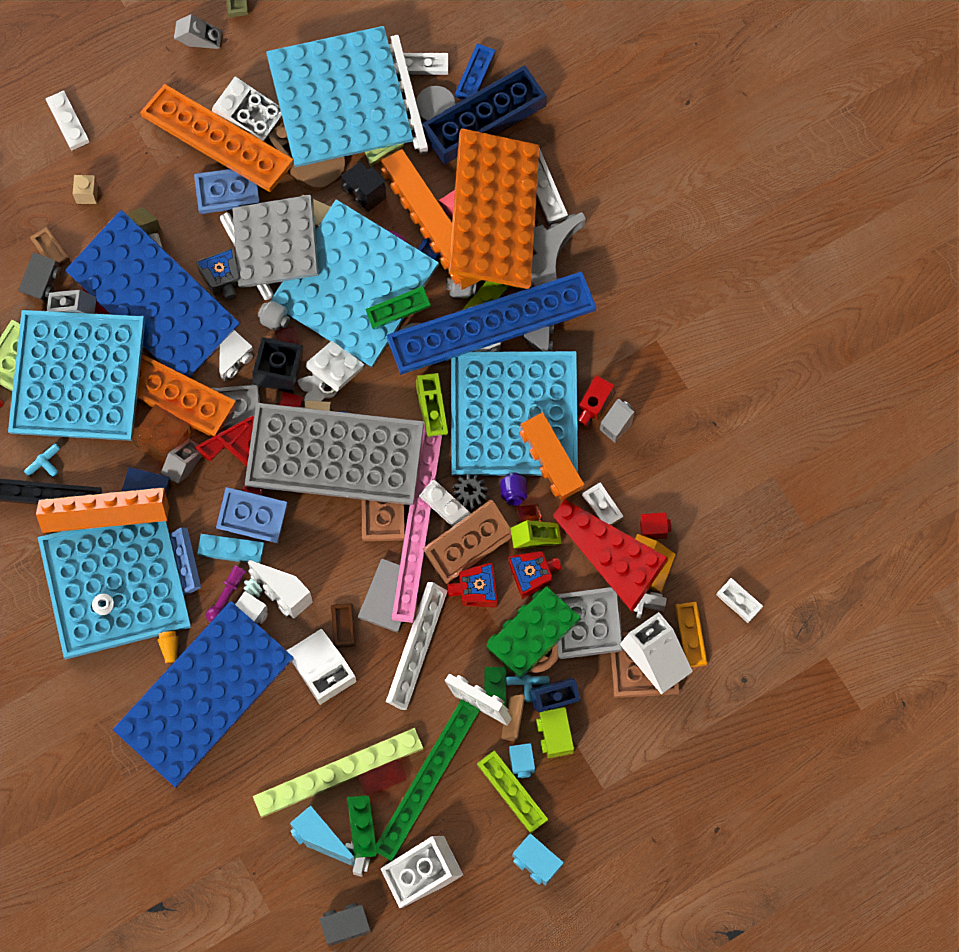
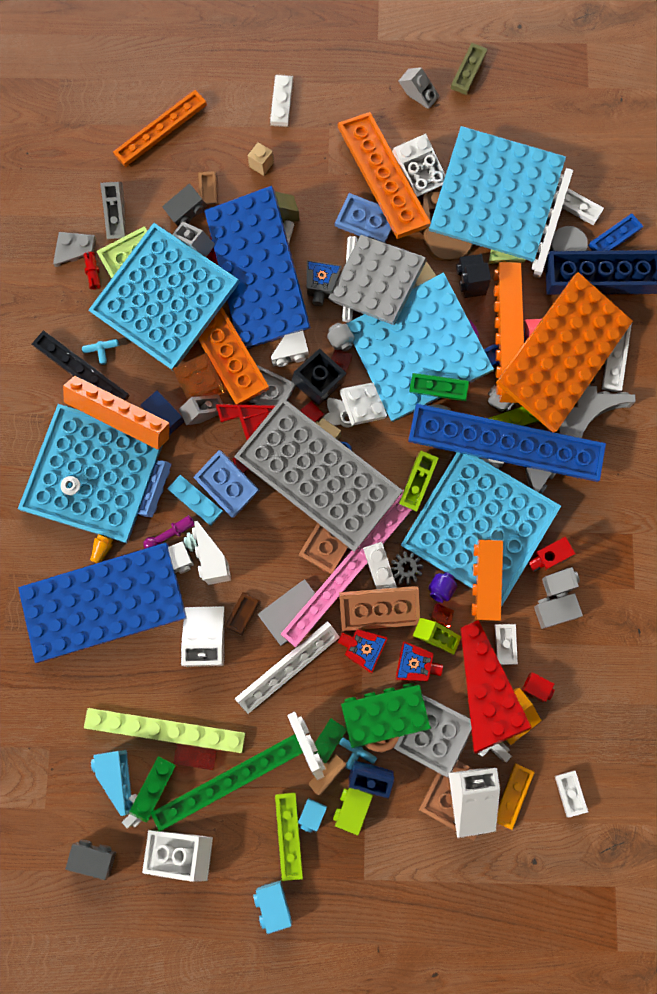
camera: 35 degrees right, 5 degrees up
none -> light grey brick [534,592,583,629]

